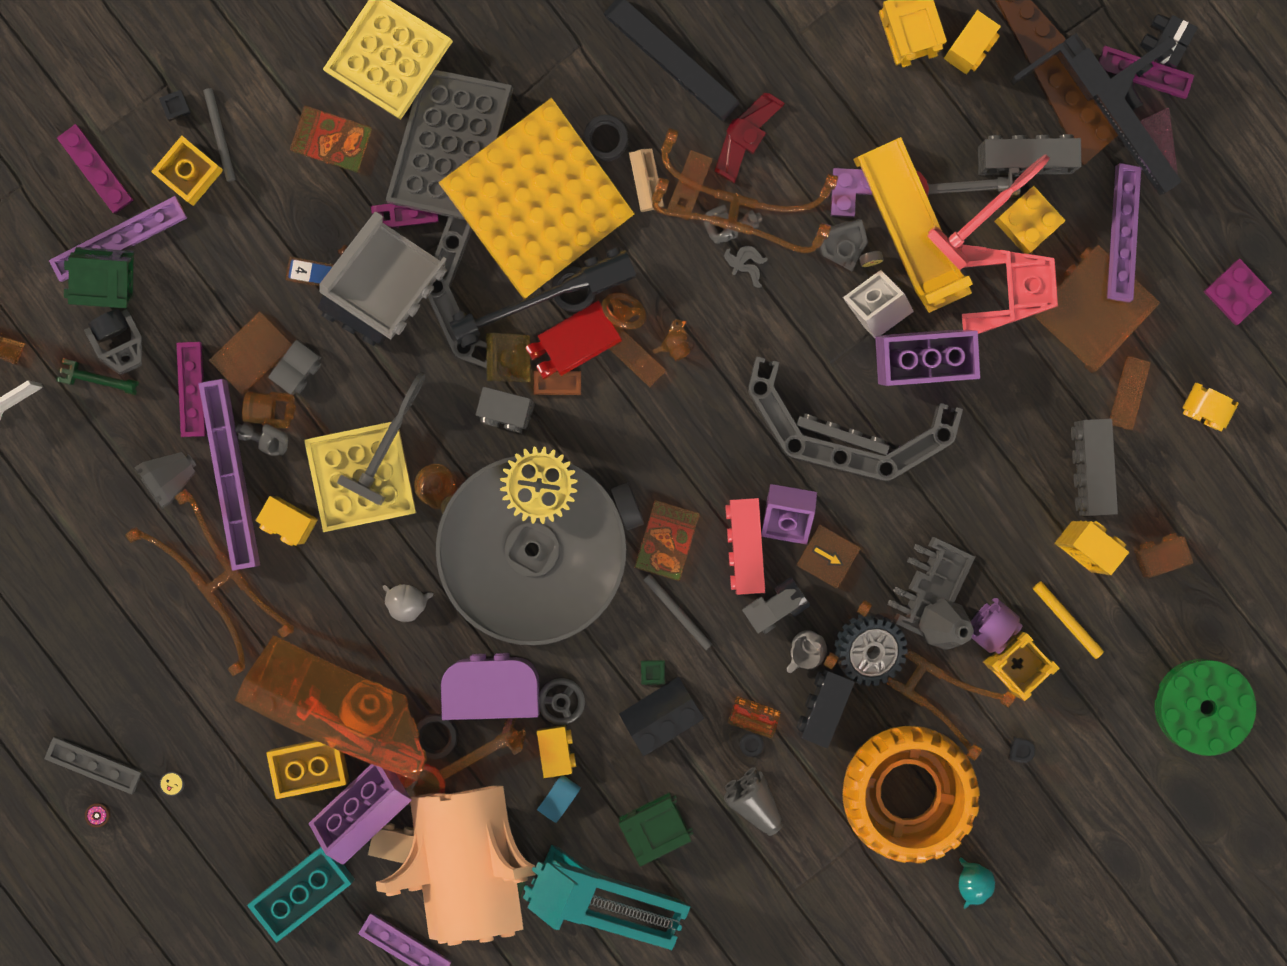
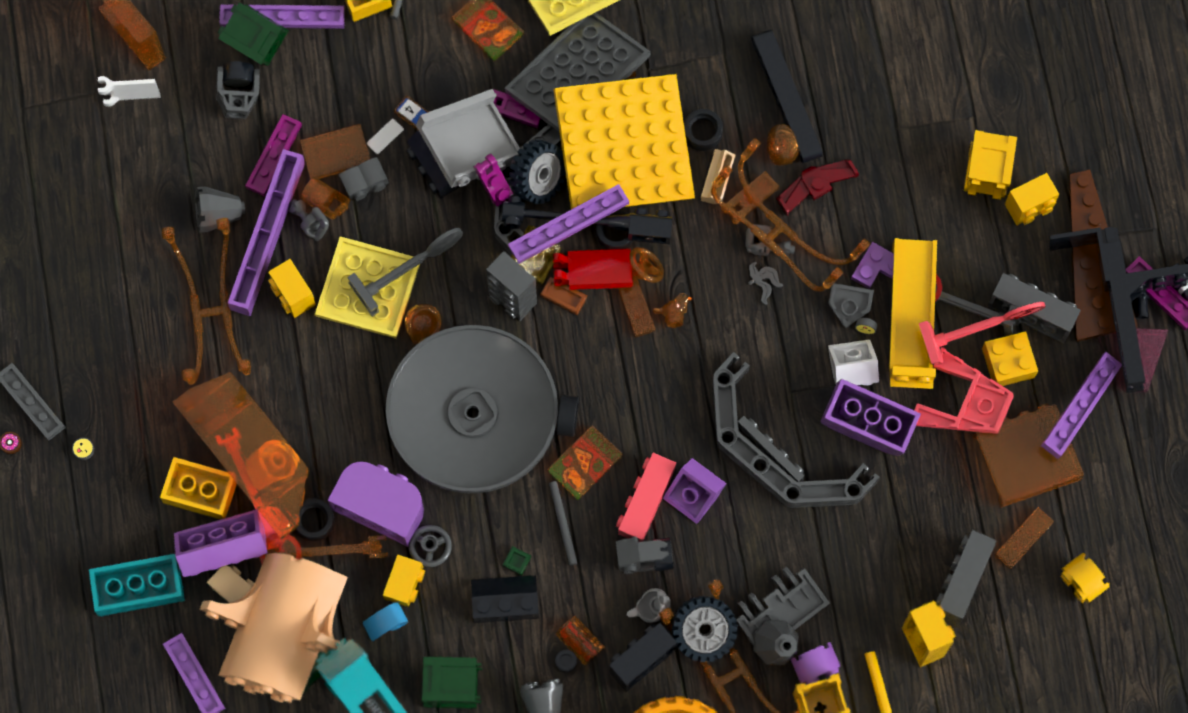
camera: 30 degrees right, 15 degrees down
dark green hinge [56,358,139,395] -> none
light grey hair [383,585,434,622] -> none
light yellow gear [500,447,578,524] -> none
clear orange tile [796,525,861,589] -> none
clear orange brick [1134,533,1193,578] -> none
magenta plate [1203,259,1272,326] -> none
none -> white sticker [367,119,404,154]
none -> magenta plate [473,153,513,207]
none -> medium lavender plate [508,184,629,264]
none -> black wheel [509,139,566,204]
none -> clear orange hat [767,124,799,165]

